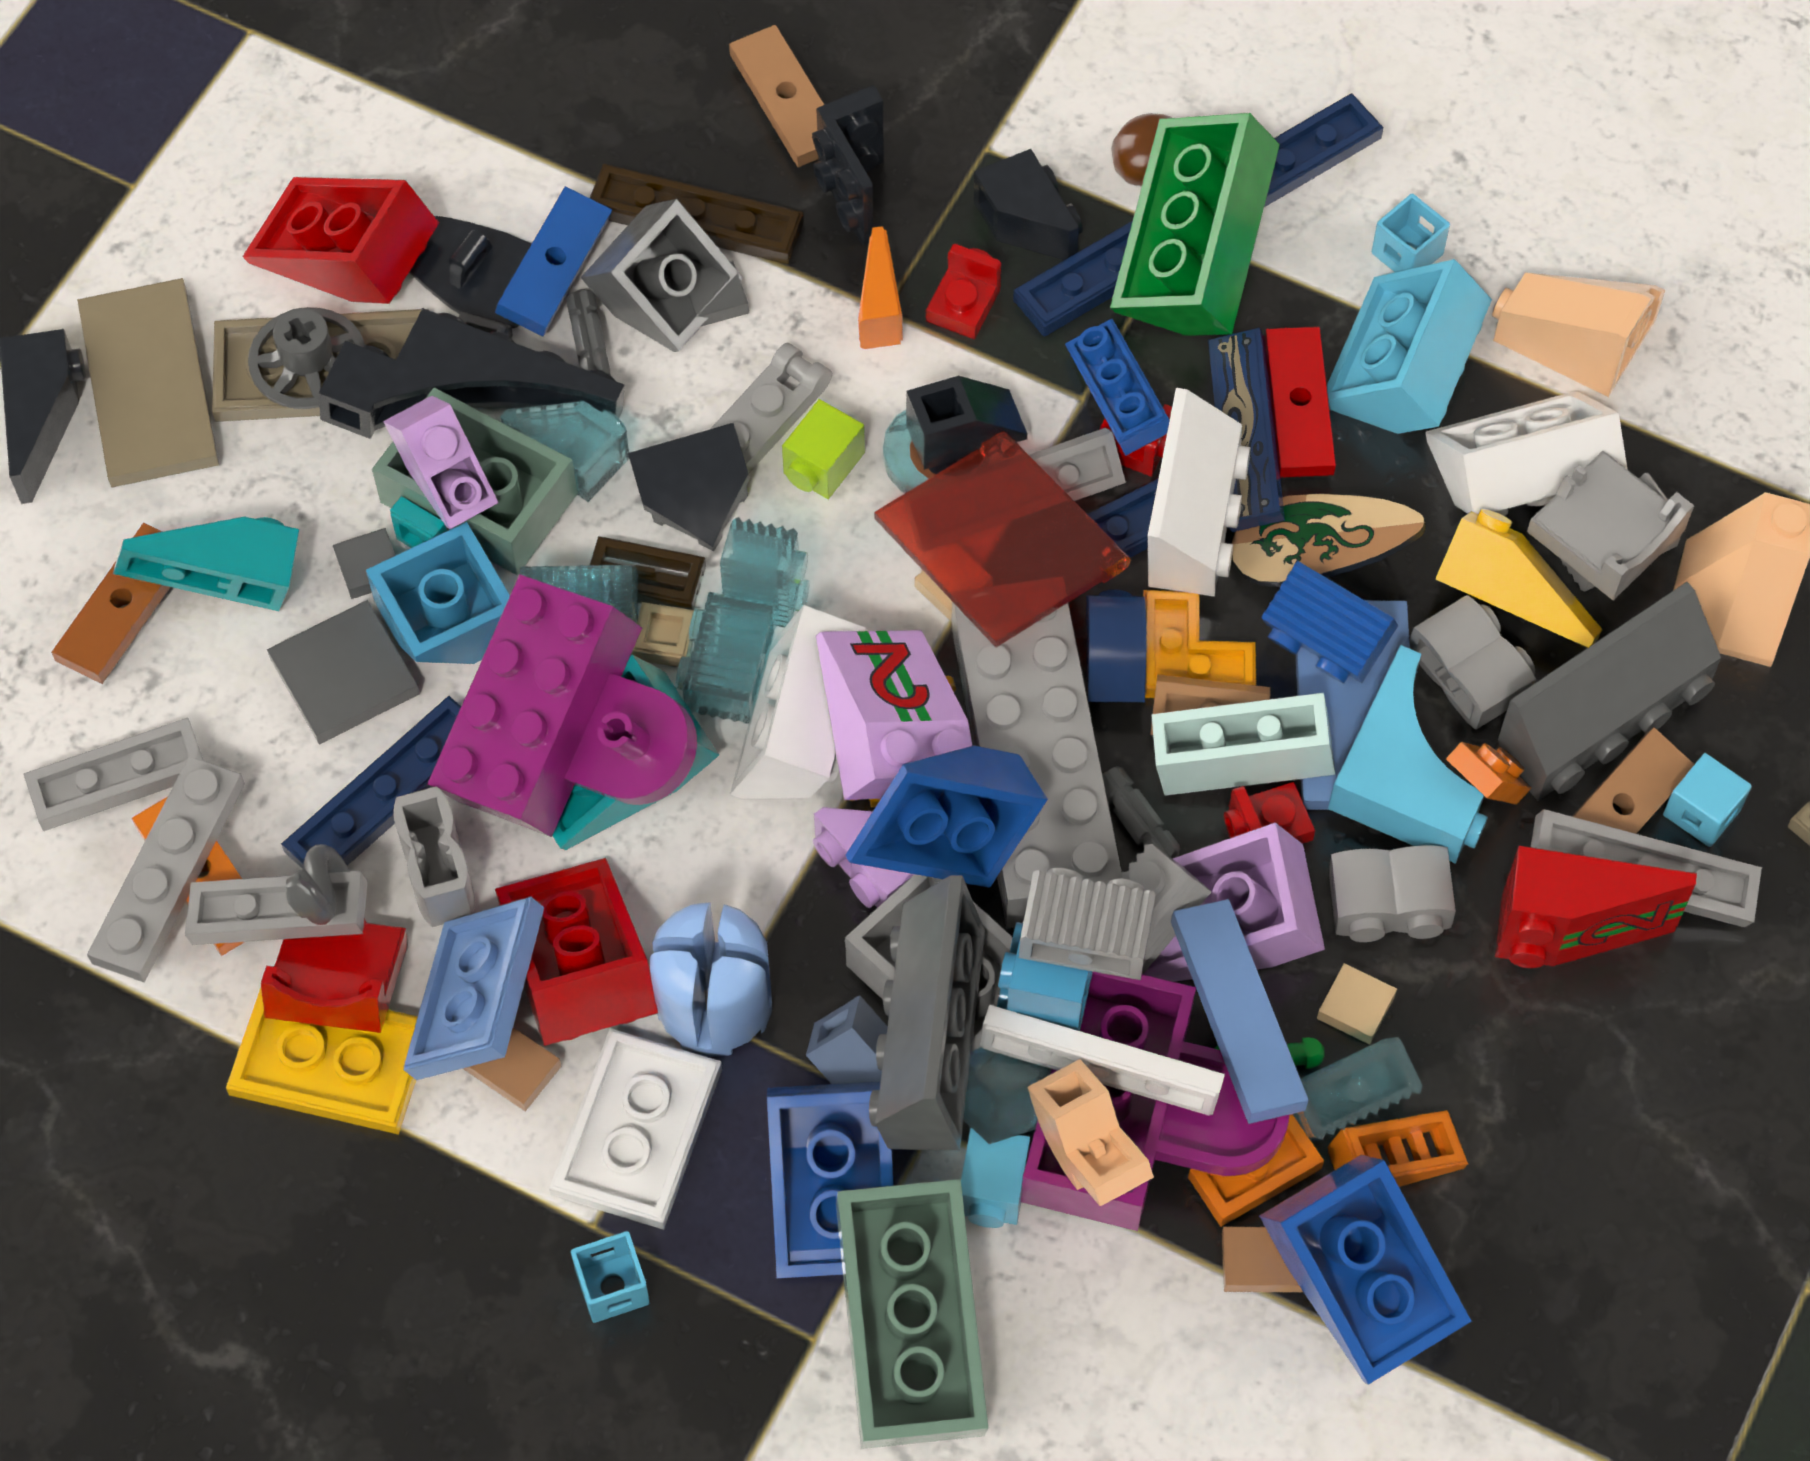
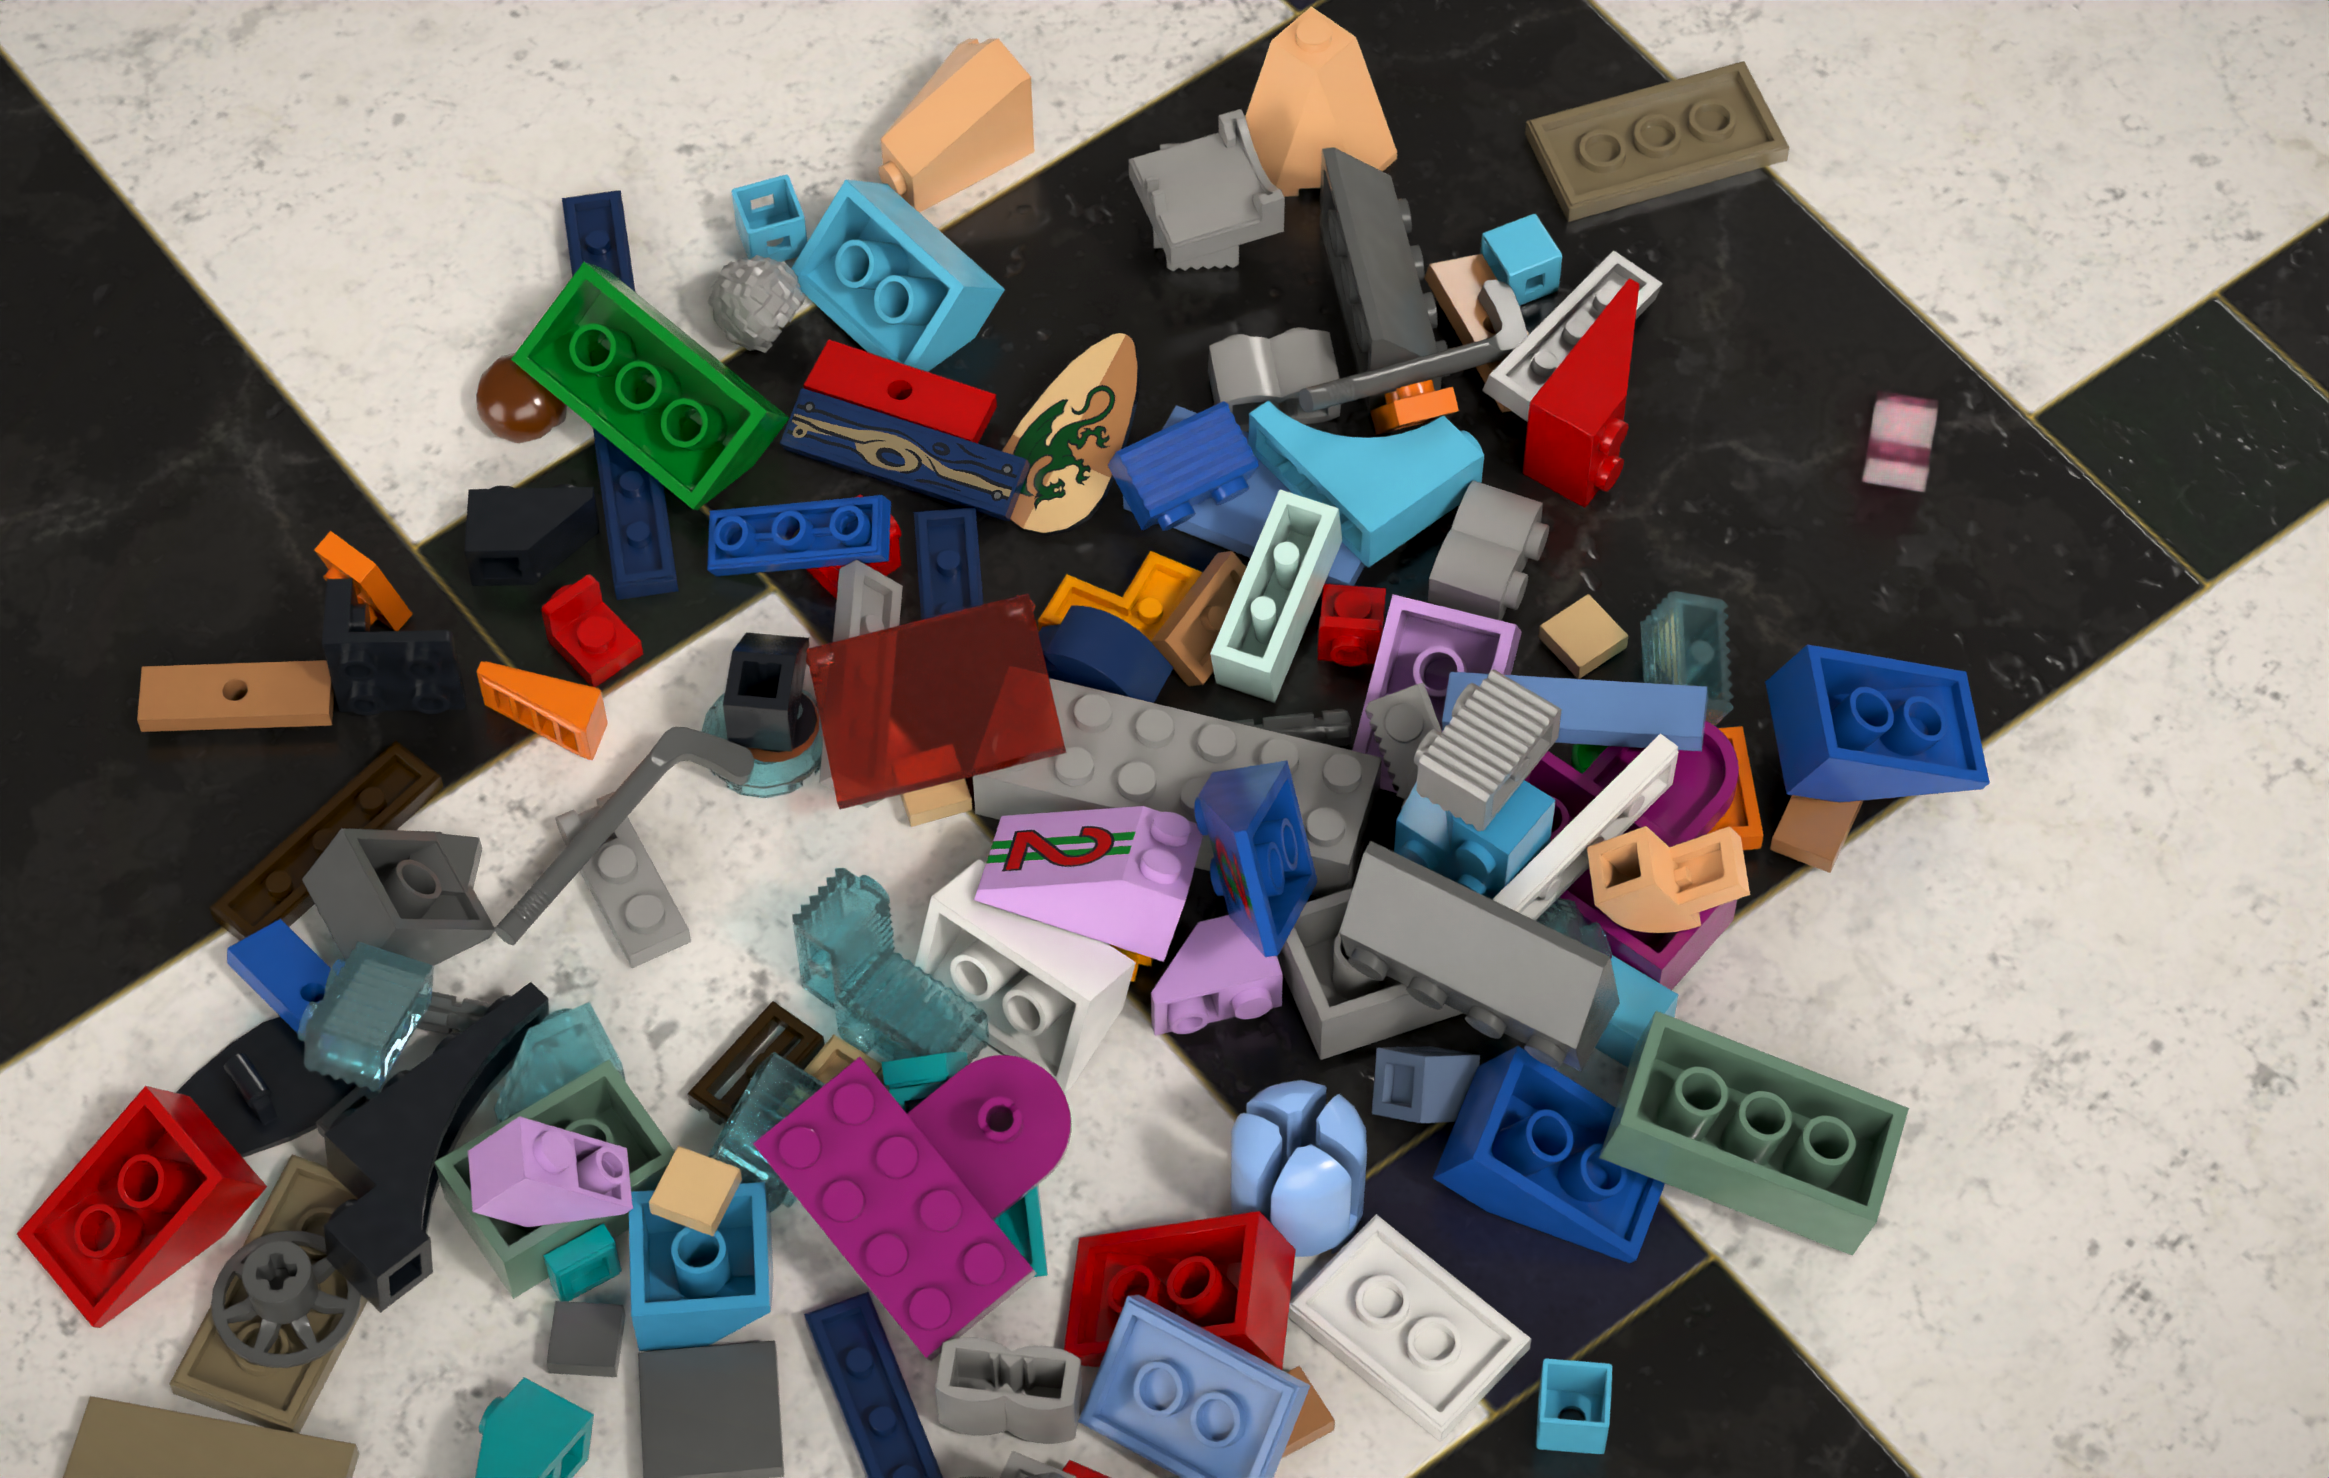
camera: 65 degrees left, 5 degrees down
black slope [628,423,750,551] -> none
lime brick [782,399,865,500] -> none
white slope [1148,388,1251,596] -> none
orange slope [1328,1110,1468,1187] -> none
white slope [1426,391,1628,516] -> none
yellow slope [1436,509,1602,648] -> none
none -> clear light blue brick [298,941,434,1092]
none -> orange plate [314,531,413,631]
none -> dark grey piece [495,727,754,945]
none -> tan tile [649,1146,742,1236]
none -> light grey piece [708,255,806,353]
none -> teal tile [881,1051,968,1088]
none -> dark grey piece [1299,280,1528,413]
none -> clear pink slope [1863,391,1938,492]

